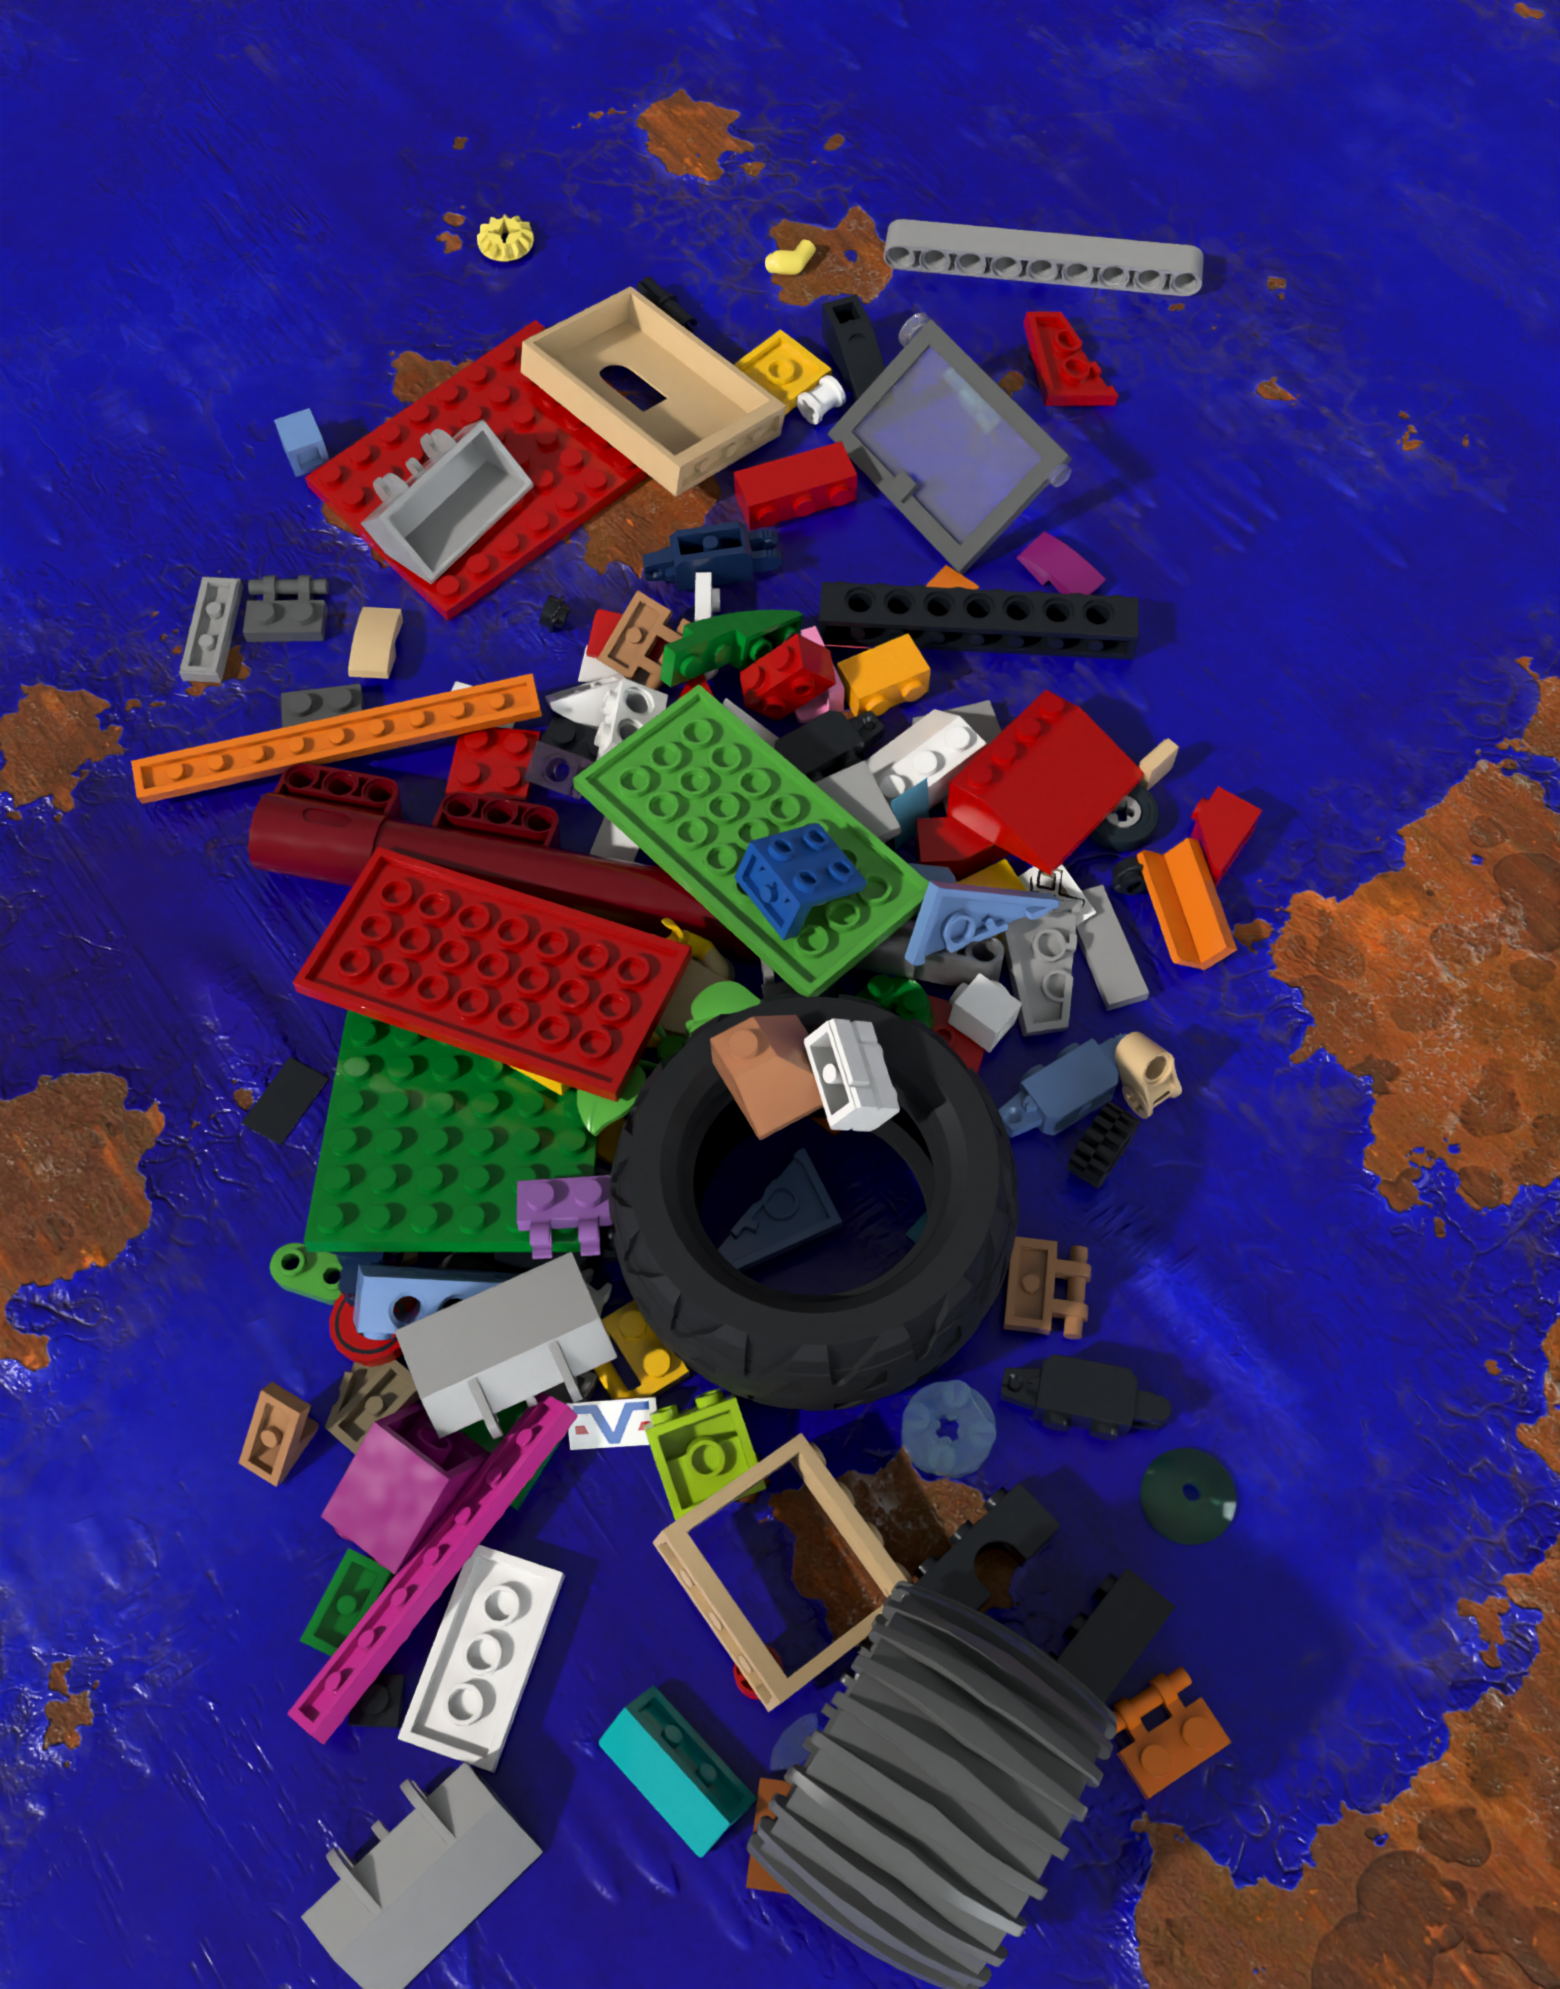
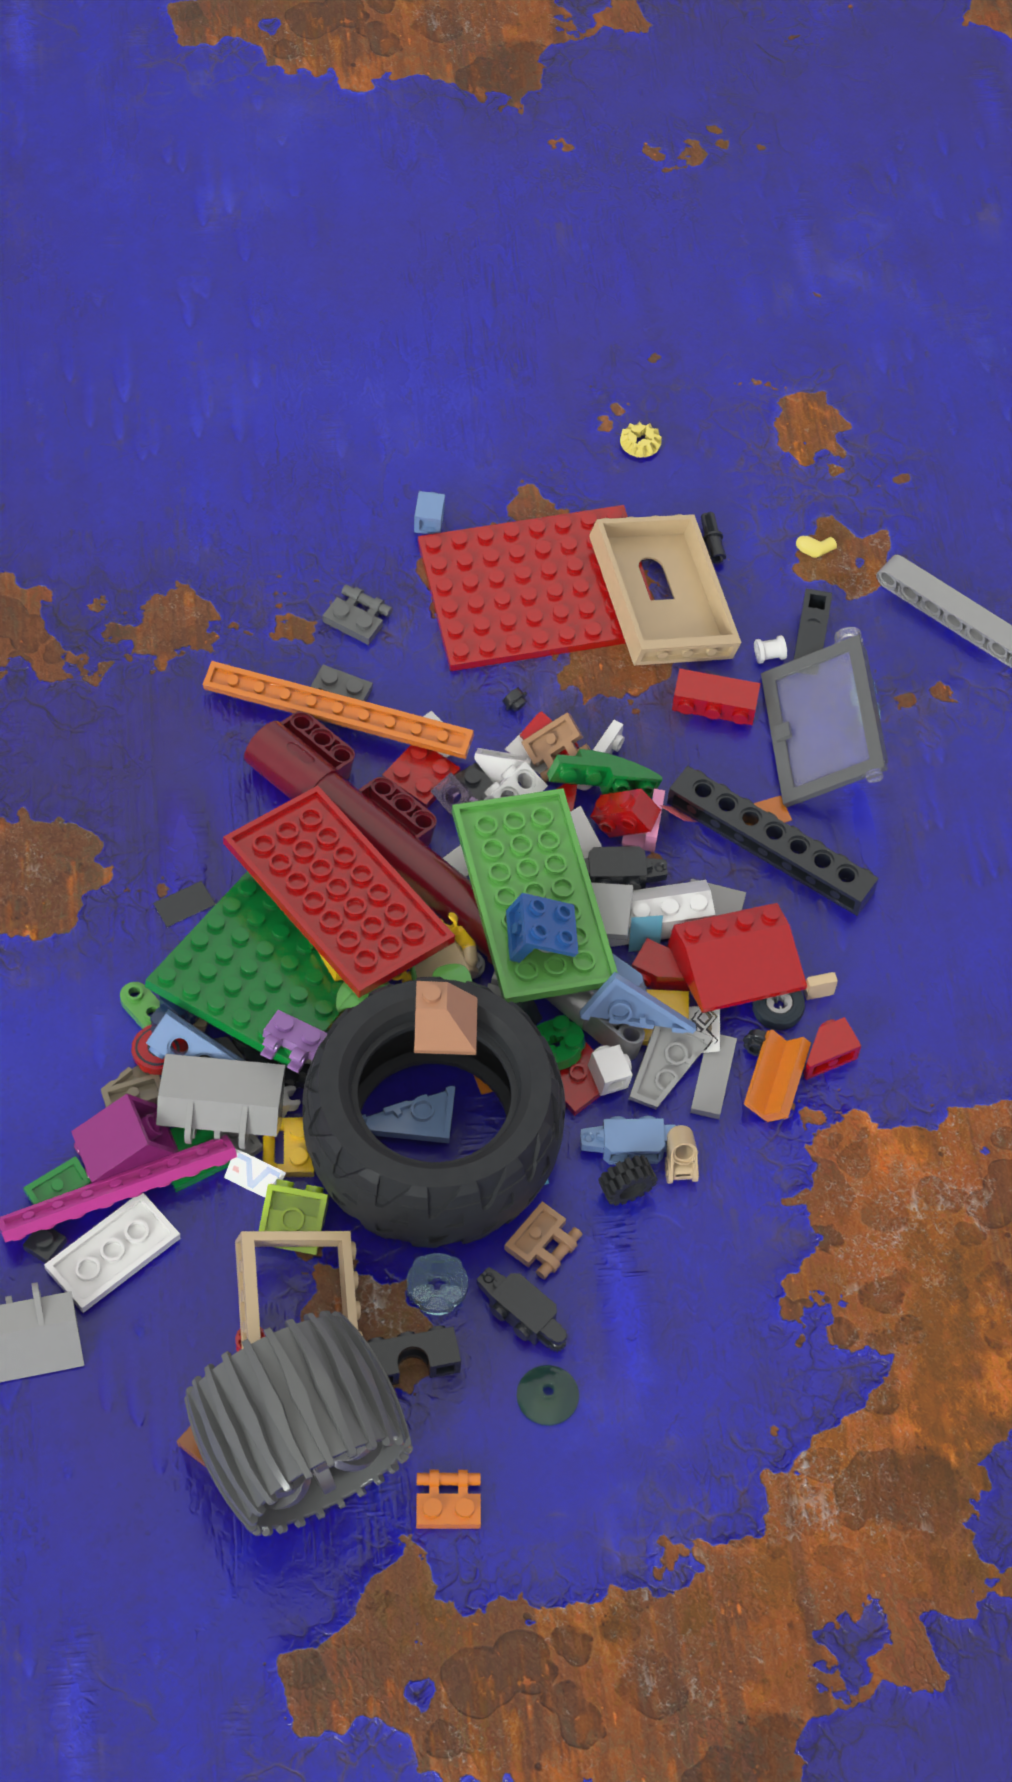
camera: 25 degrees right, 5 degrees down
light grey tile [179,577,244,683] -> none
medium nougat slope [238,1382,319,1487] -> none
tan slope [348,607,403,679] -> none
light grey piece [360,419,534,585] -> none
teal panel [599,1685,757,1857] -> none
dark blue hinge [642,521,783,591] -> none
yellow plate [733,329,832,415] -> none
white brick [804,1018,900,1132] -> none
light orange brick [837,633,931,717] -> none
magenta slope [1017,532,1106,595] -> none
red wing [1023,312,1119,406] -> none
black brick [1048,1567,1176,1703] -> none

